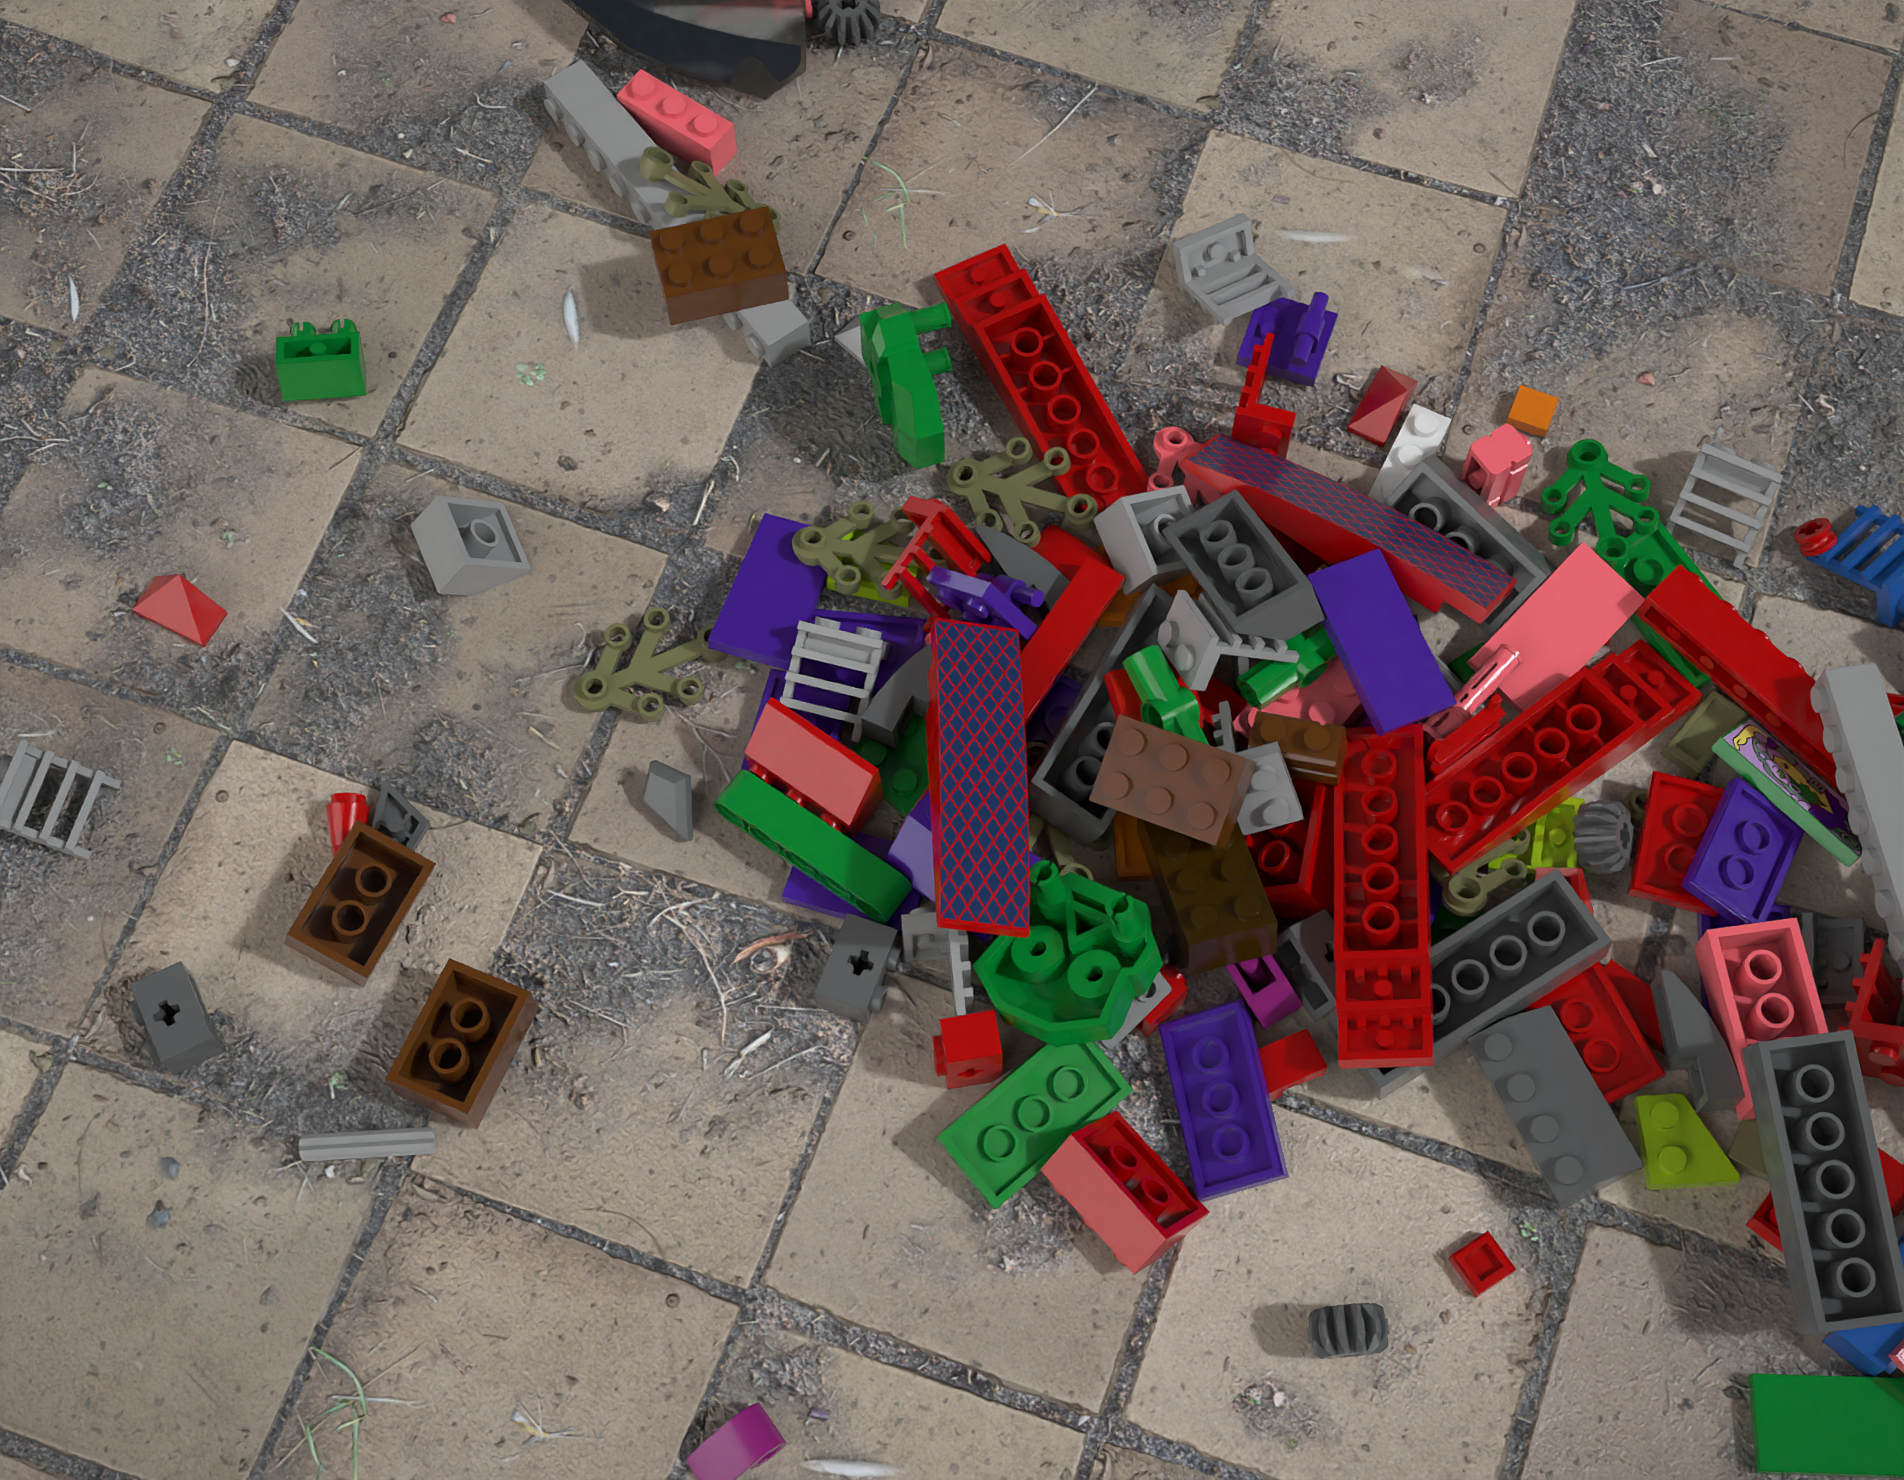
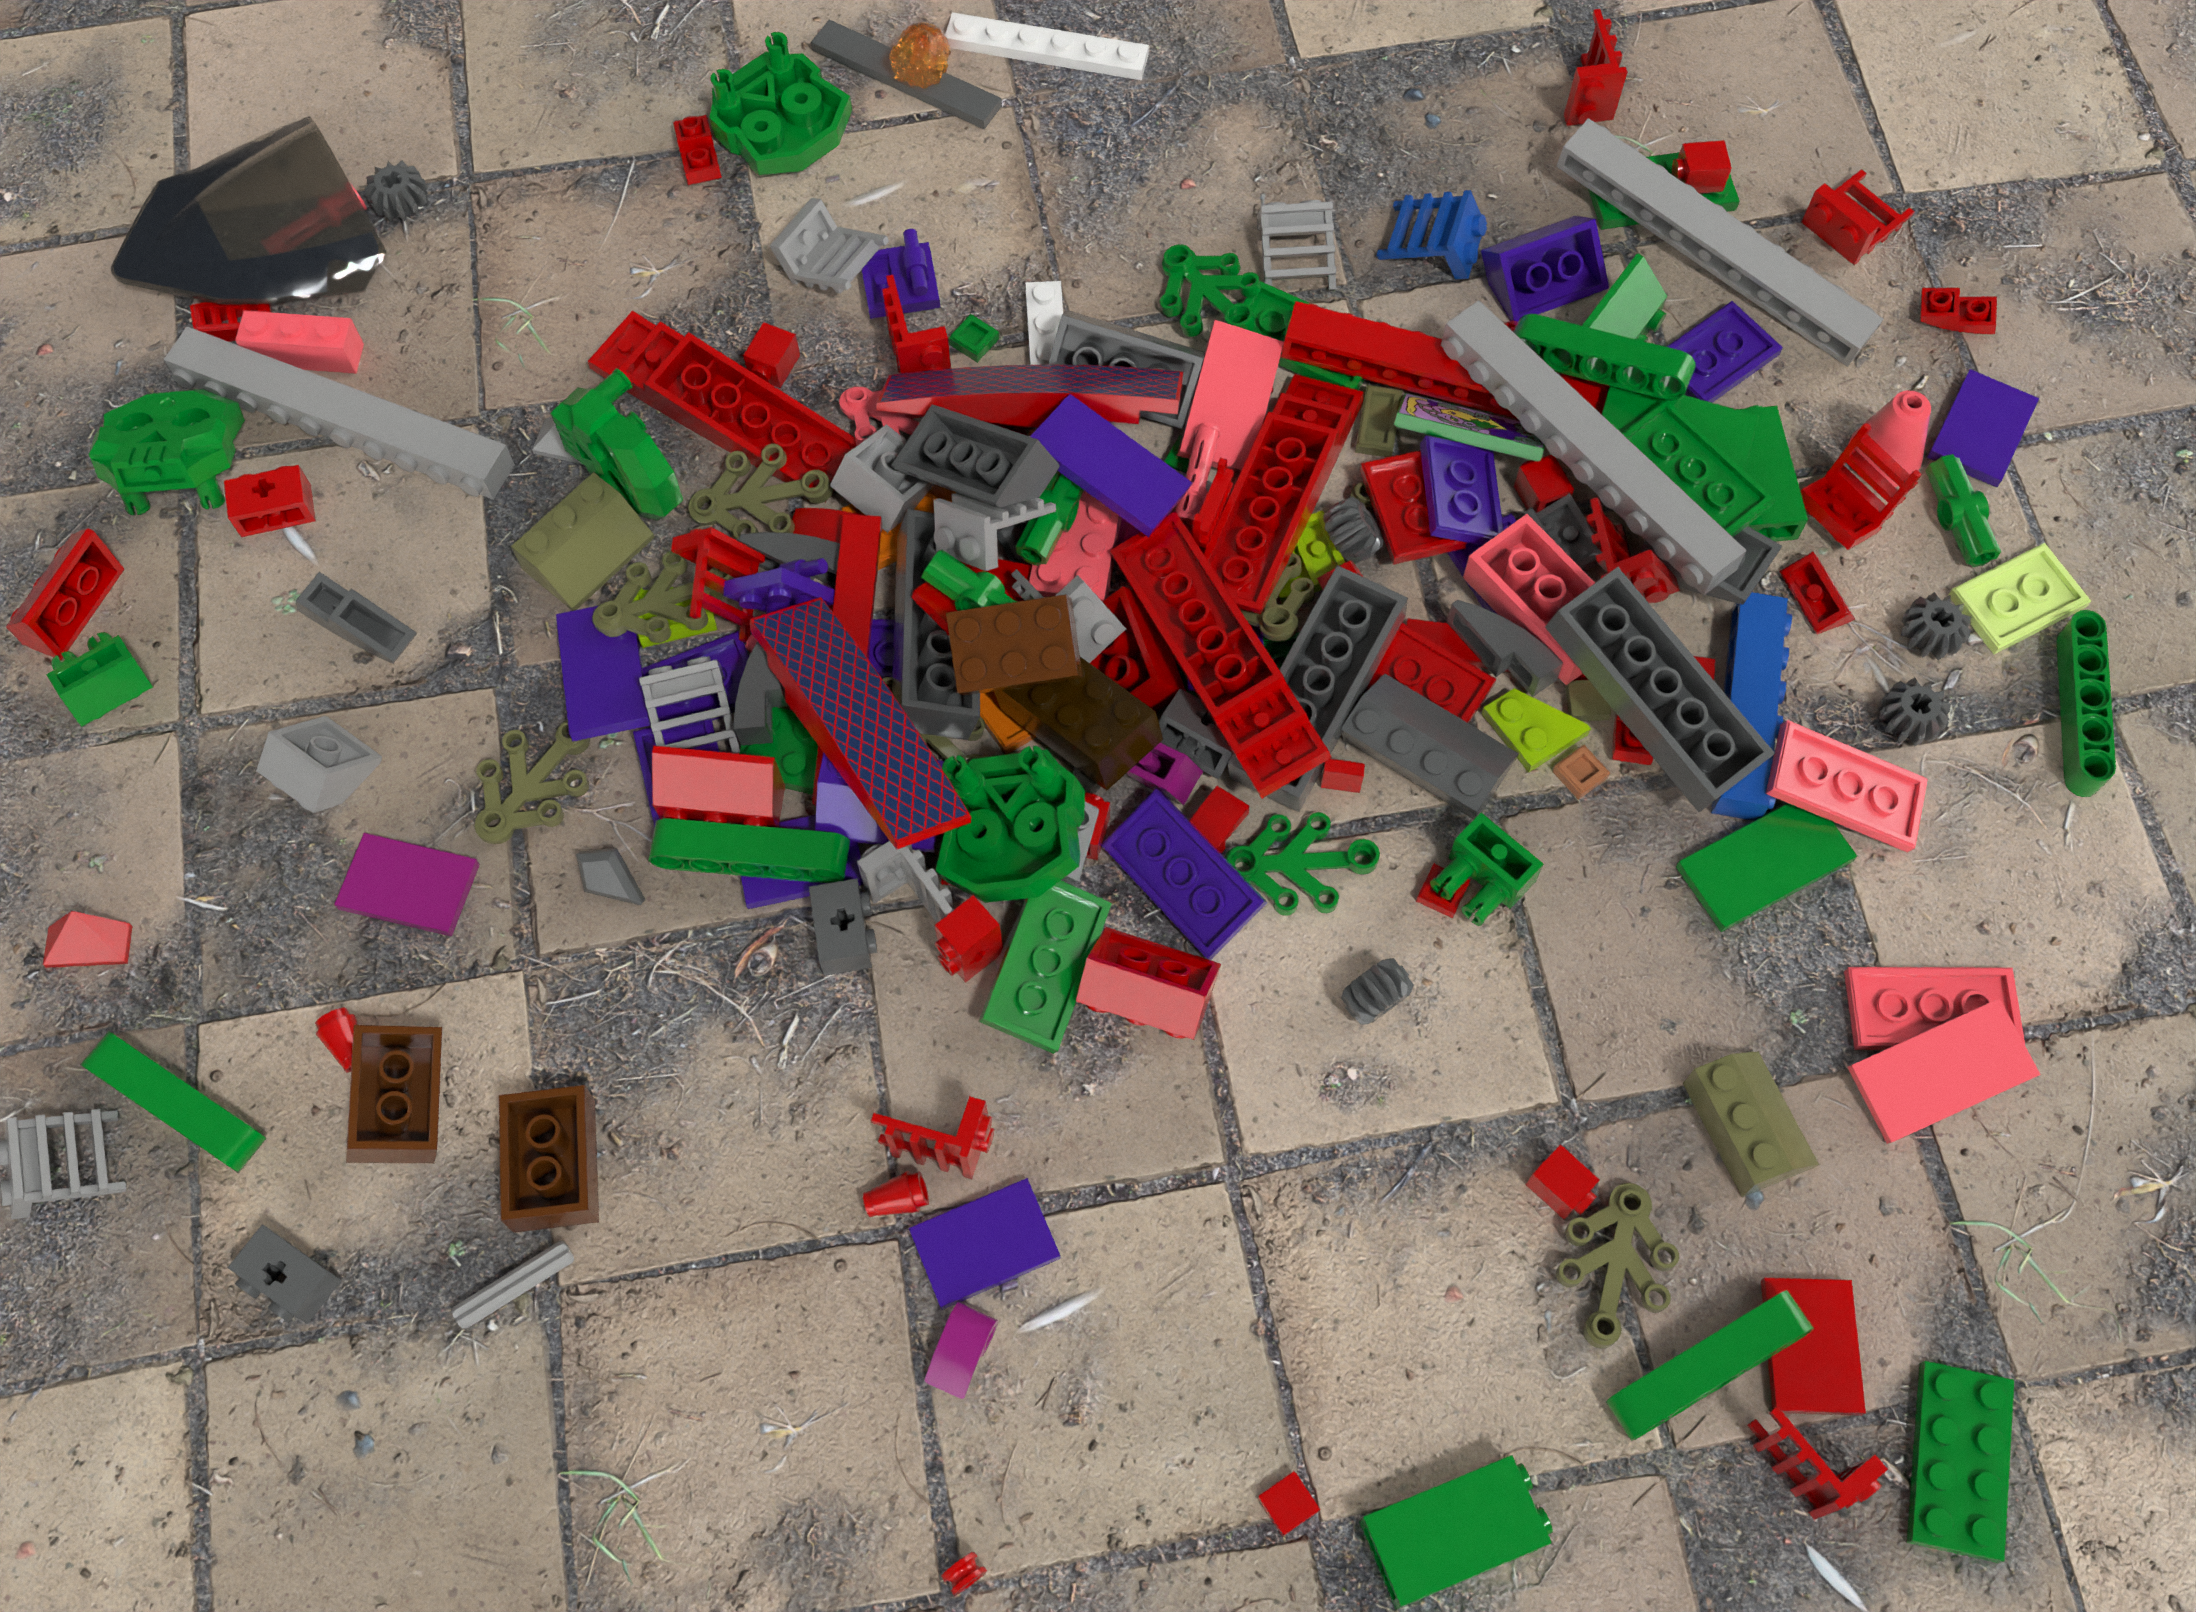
camera: 30 degrees left, 0 degrees up
dark grey piece [372,780,430,851] -> none
olive plant [639,146,781,236] -> none
reddish brown brick [649,206,789,325] -> none
reddish brown brick [1247,711,1347,786] -> none
red slope [1346,365,1419,447] -> none
coral brick [1460,423,1533,509] -> none
orange tile [1506,385,1559,438] -> none
red bush [1793,518,1838,557] -> none
none -> red slope [6,528,125,660]
none -> green beam [80,1031,267,1173]
none -> green brick [89,389,245,515]
none -> red slope [190,299,272,342]
none -> red brick [224,465,316,537]
none -> dark grey slope [295,572,417,664]
none -> magenta tile [334,833,480,937]
none -> olive slope [511,472,655,611]
none -> red slope [673,115,722,185]
none -> green brick [709,32,852,175]
none -> red brick [743,322,800,388]
none -> dark grey tile [811,19,1002,129]
none -> red cone [863,1171,929,1217]
none -> red plate [871,1096,995,1180]
none -> clear orange hair [889,22,951,89]
none -> dark purple tile [909,1178,1061,1310]
none -> white plate [944,12,1149,80]
none -> green tile [949,314,999,363]
none -> green plant [1225,812,1380,916]
none -> red tile [1321,759,1365,793]
none -> green brick [1430,813,1544,926]
none -> red brick [1514,455,1574,513]
none -> nougat tile [1552,745,1610,800]

